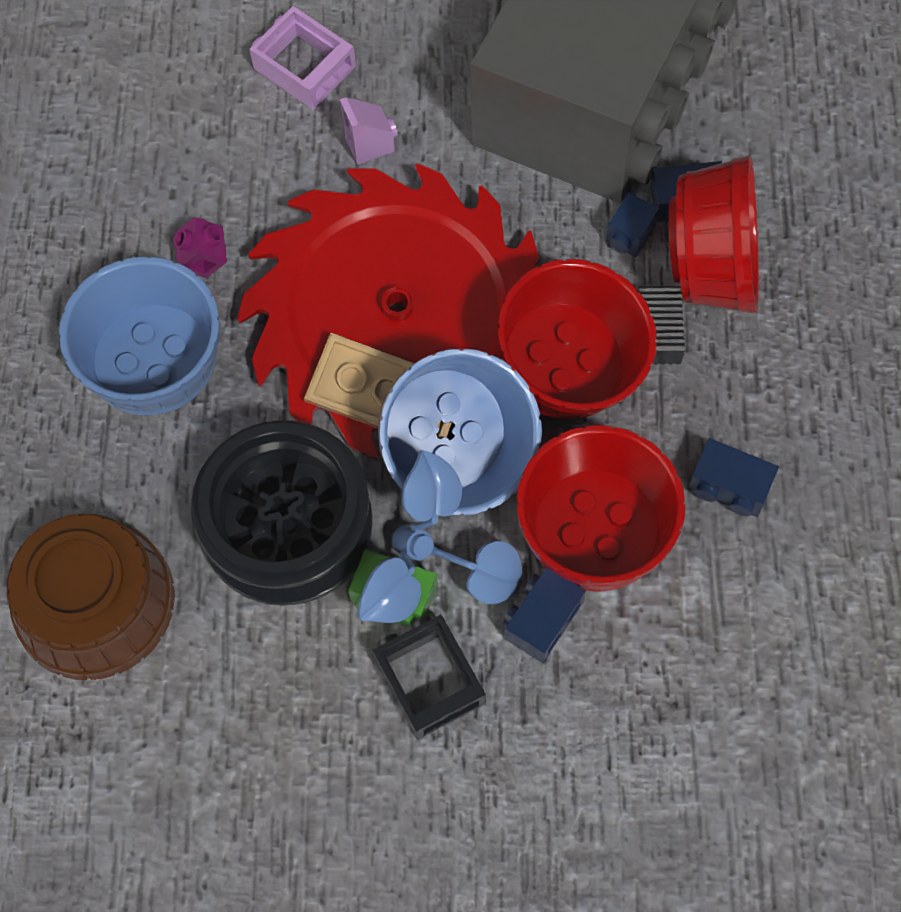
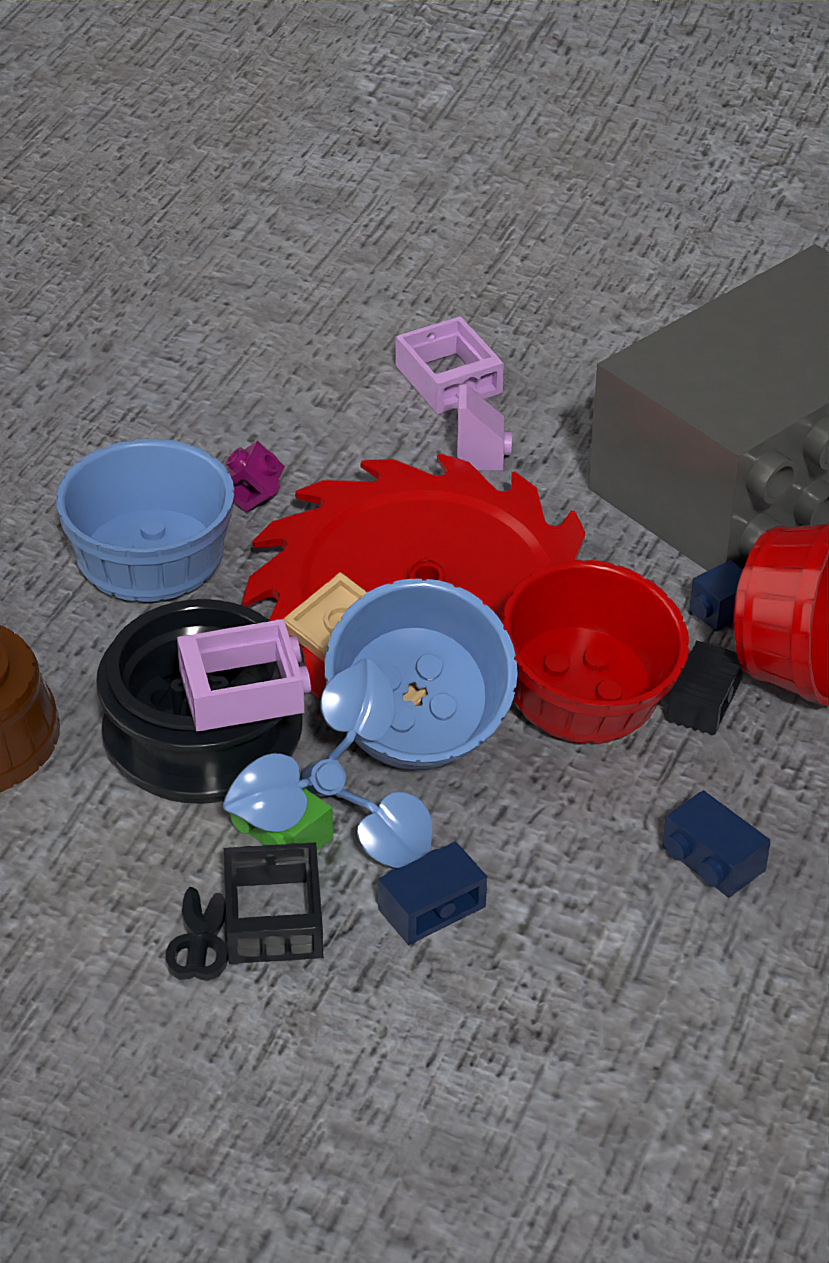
camera: 20 degrees right, 25 degrees down
red piece [517,425,686,592] -> none
none -> black piece [165,887,228,981]
none -> lavender window [177,619,311,732]

